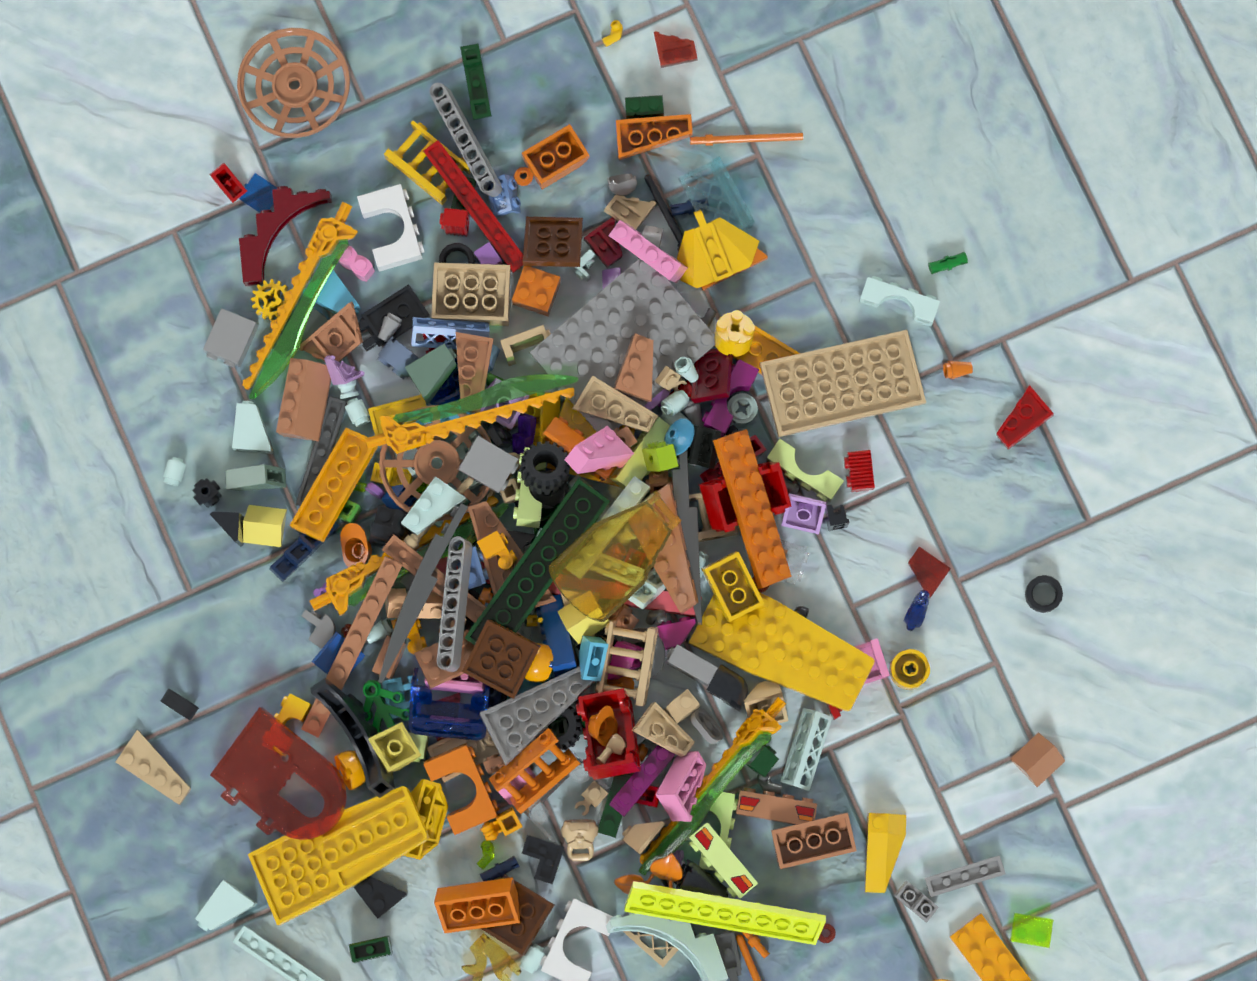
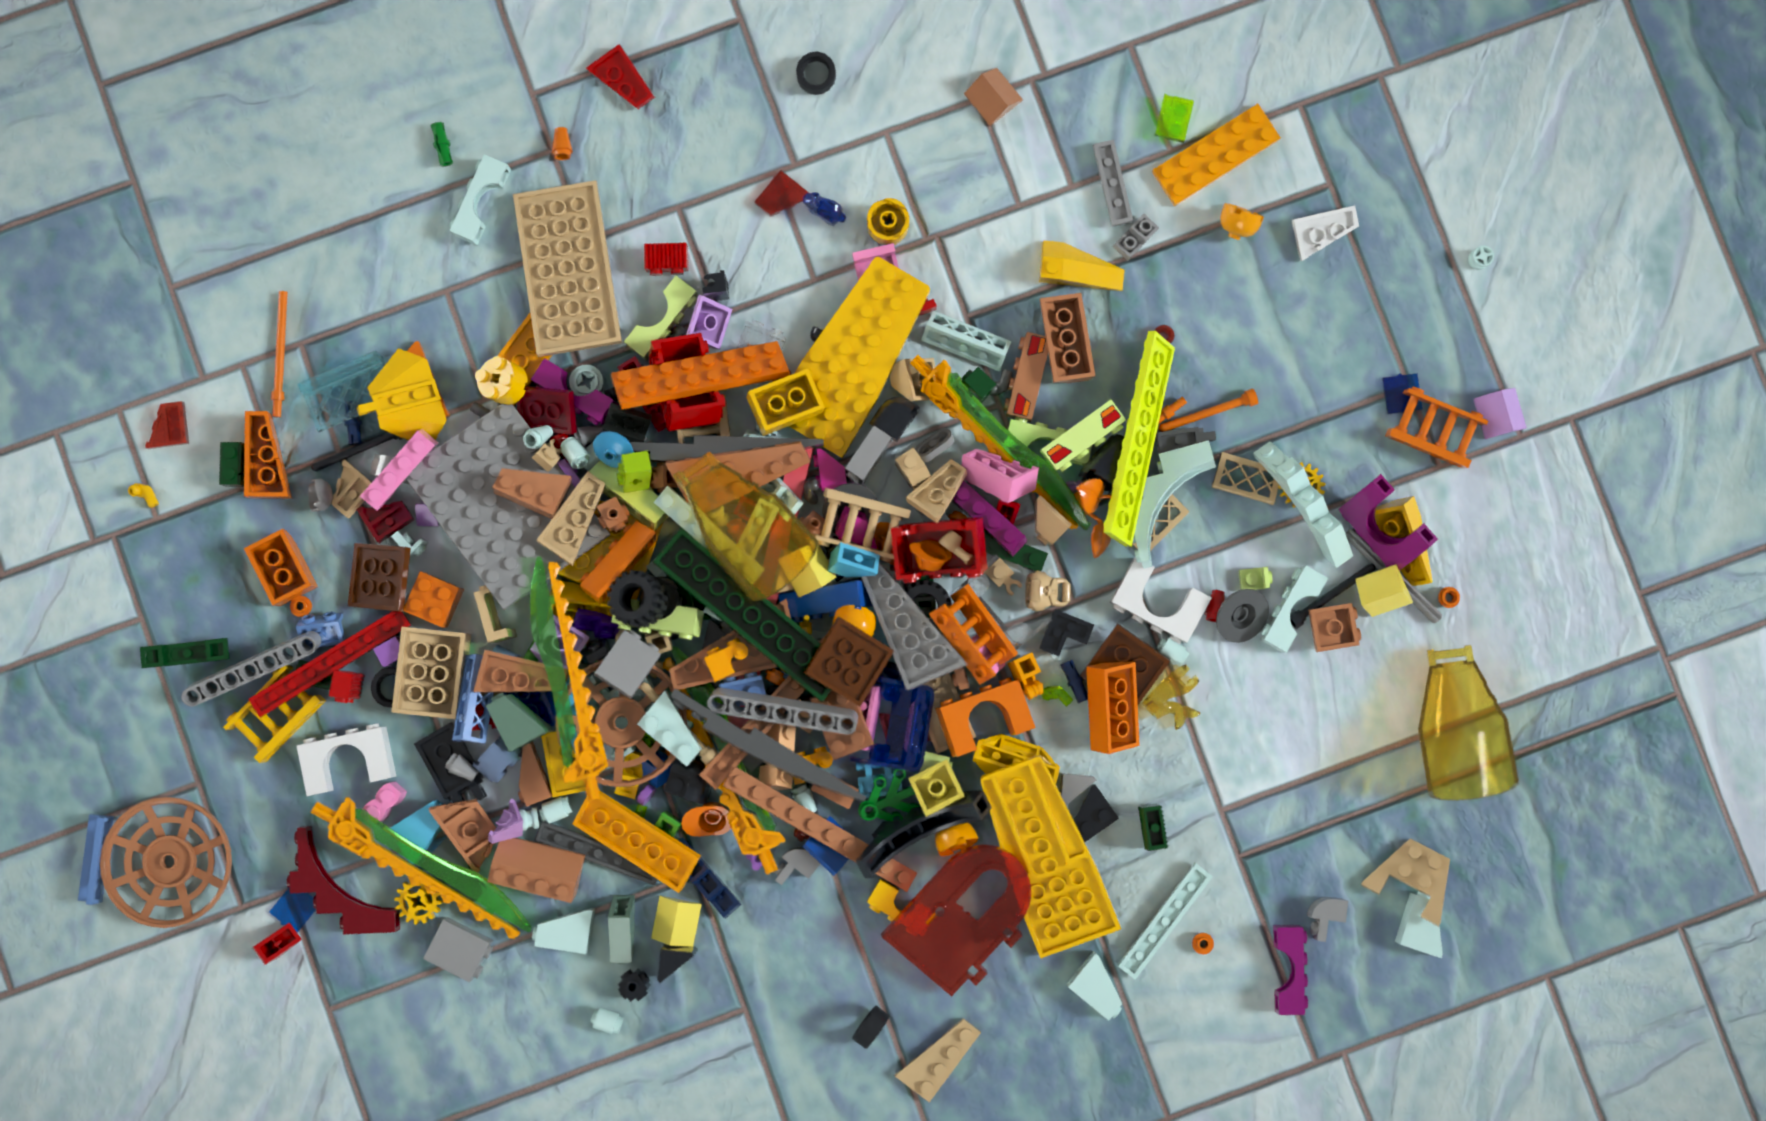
camera: 95 degrees left, 5 degrees up
bright pink wedge [565,426,634,474] -> none
none -> medium blue fence [78,814,114,905]
none -> nougat slope [518,741,552,807]
none -> light grey slope [1060,773,1096,806]

